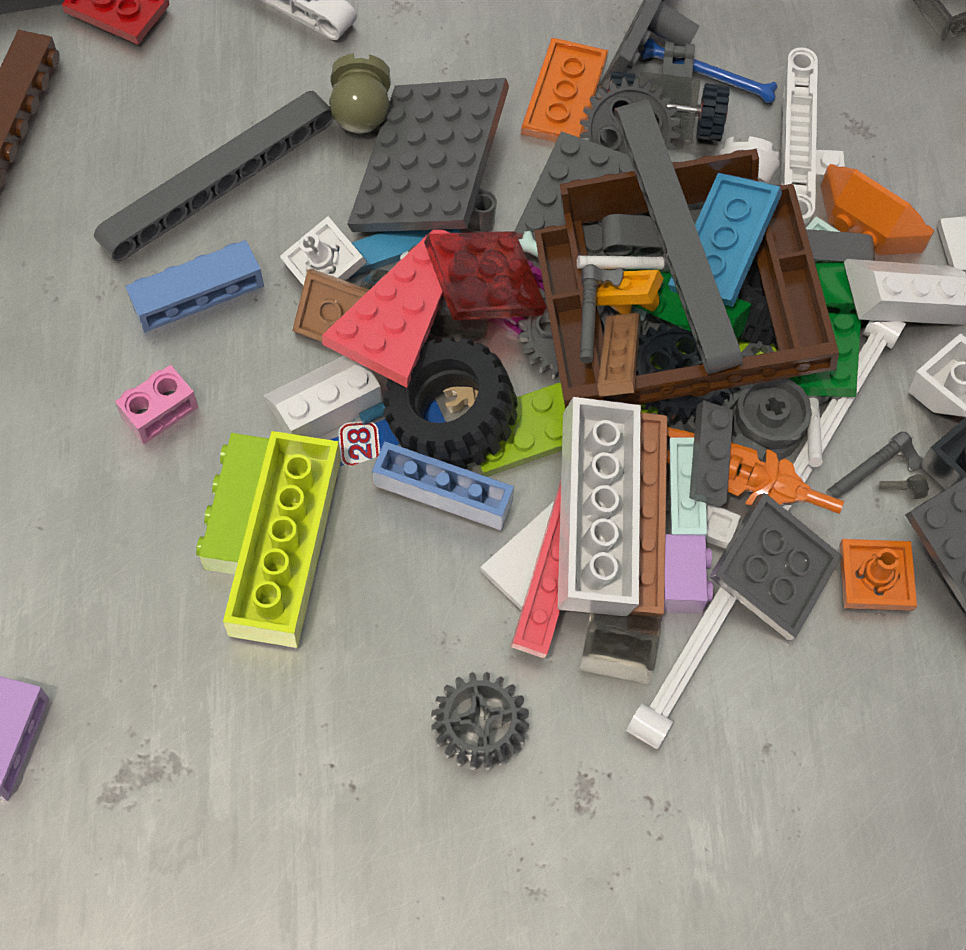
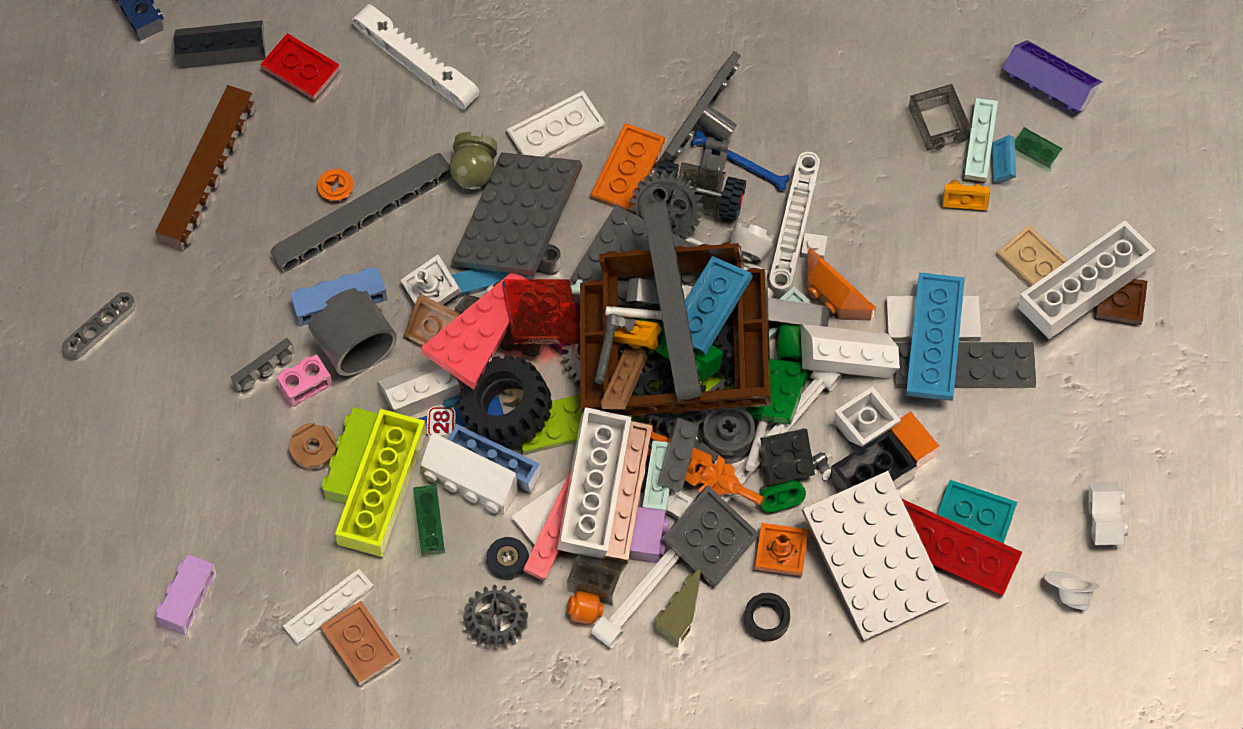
camera: 10 degrees right, 0 degrees up
clear smoke hand [879,474,929,499] -> none
none -> dark grey plate [231,338,295,393]
none -> white tile [283,569,374,646]
none -> medium nougat plate [289,423,337,471]
none -> dark grey brick [308,288,397,376]
none -> orange gear [317,169,353,202]
none -> nougat plate [320,601,401,686]
none -> clear green plate [413,484,445,556]
none -> white slope [421,433,518,515]
none -> black bush [486,537,529,580]
none -> white tile [506,91,606,157]
none -> orange head [567,591,604,624]
none -> olive slope [654,569,701,648]
none -> black tyre [744,593,790,641]
none -> pearl dark grey piece [759,428,815,485]
none -> green plate [759,480,806,512]

